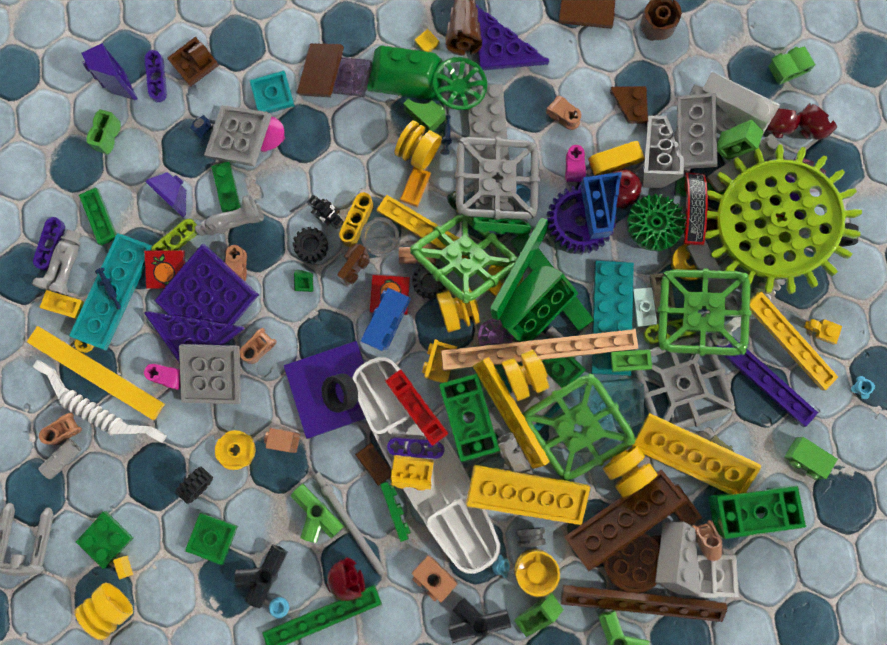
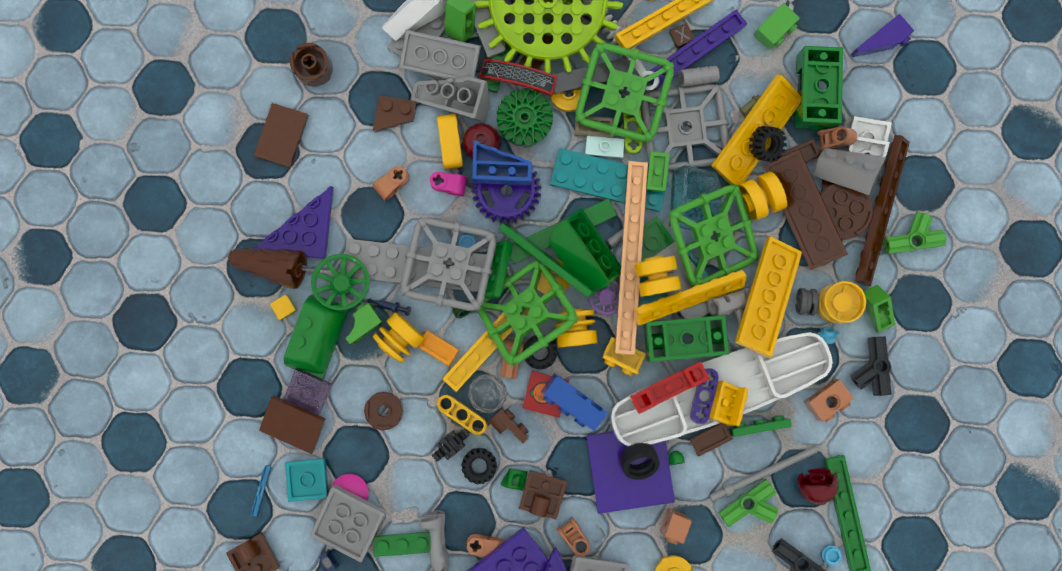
camera: 80 degrees left, 5 degrees up
none -> dark azure piece [251,465,271,517]
none -> reddish brown tile [364,392,403,431]
none -> reddish brown plate [519,470,567,520]
none -> reddish brown tile [669,22,695,49]
none -> green hinge [669,451,685,465]
none -> light grey axle [678,65,720,87]
none -> black tyre [749,126,787,162]
none -> dark purple slope [851,14,914,57]

